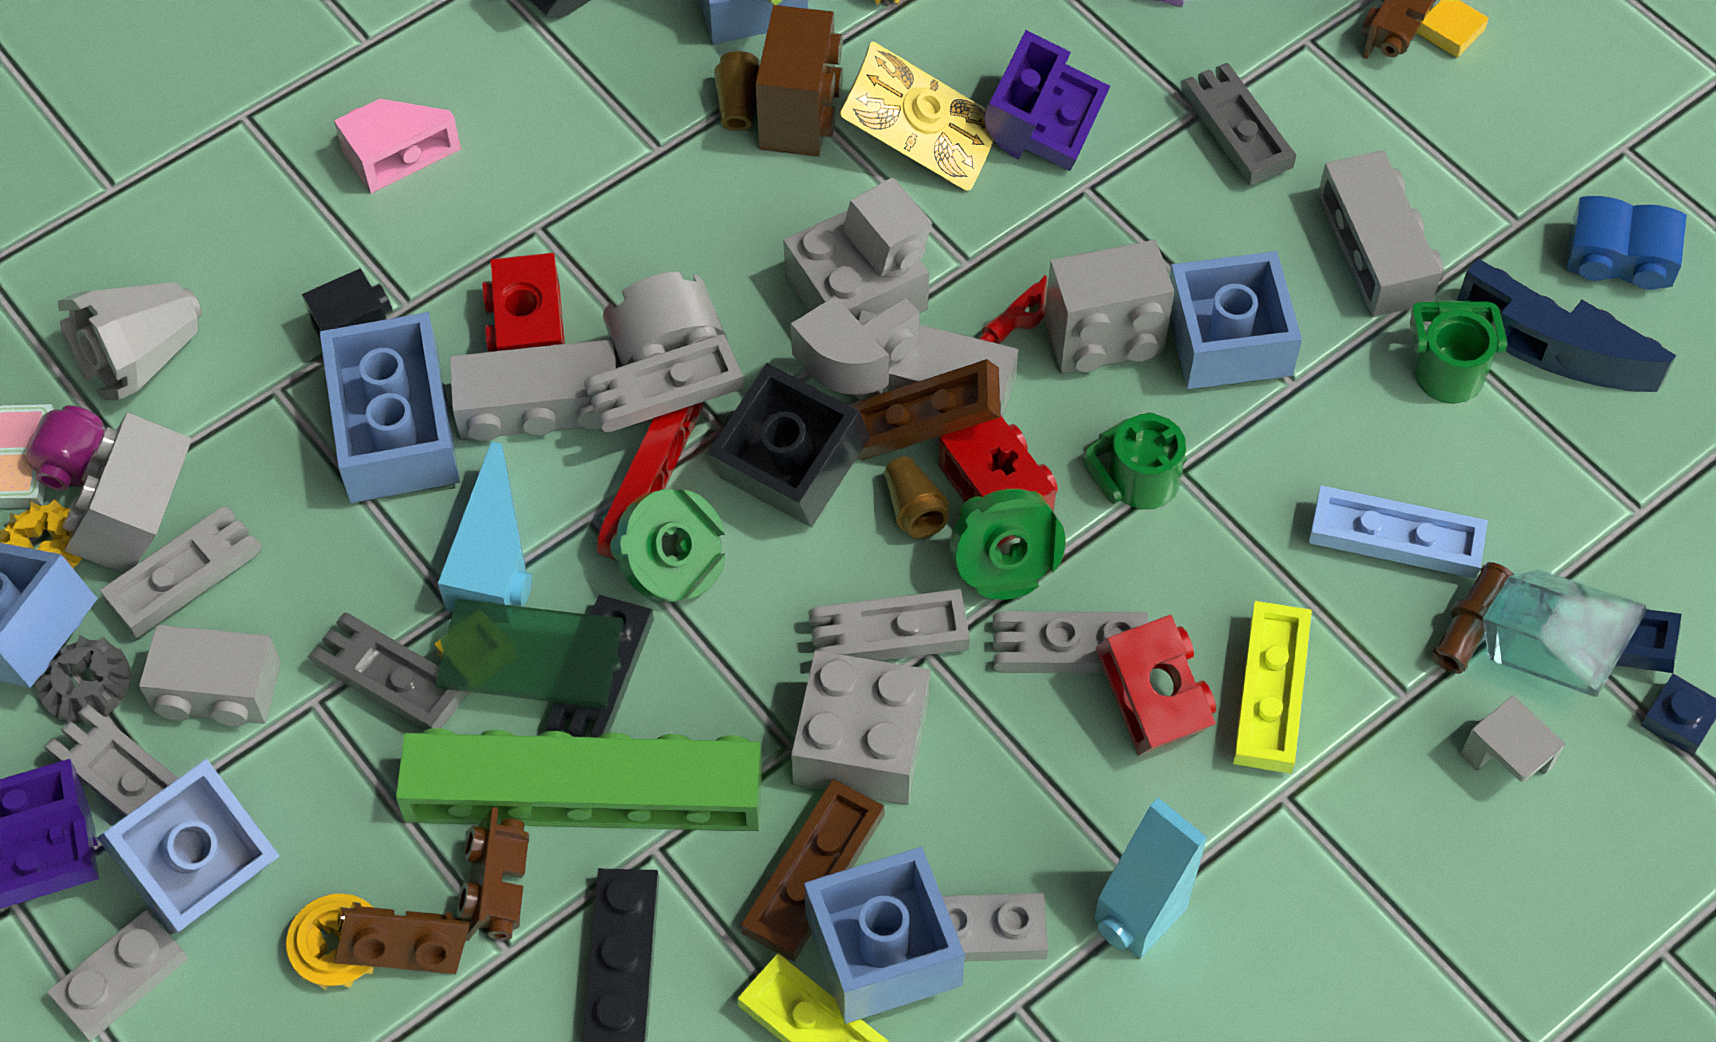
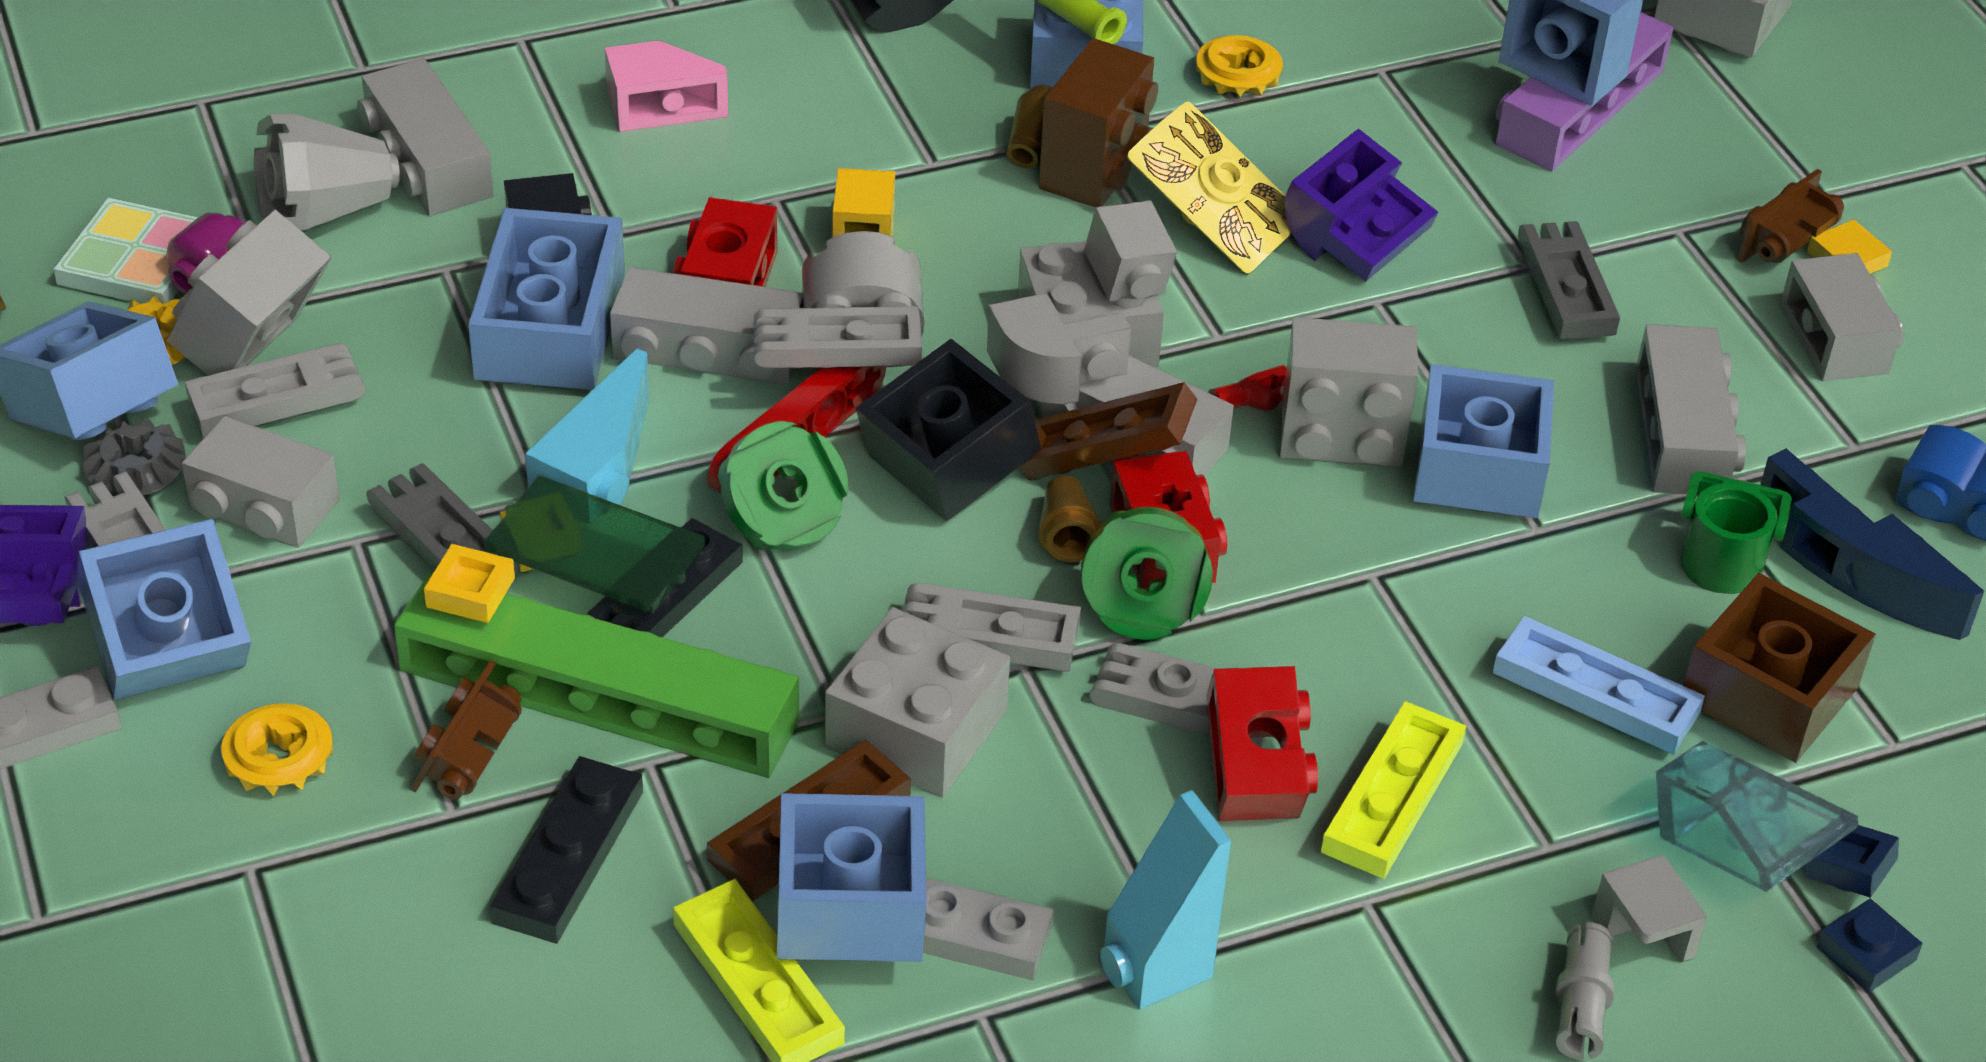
camera: 15 degrees right, 15 degrees down
reddish brown hinge [334,902,470,974] -> none
green piece [1083,412,1187,509] -> none
reddish brown pin [1431,562,1517,674] -> none
none -> light grey brick [357,58,494,216]
none -> yellow plate [424,544,515,623]
none -> yellow brick [833,168,895,237]
none -> light grey pin [1555,922,1615,1060]
none -> reddish brown brick [1683,573,1876,763]
none -> light grey brick [1780,253,1903,381]

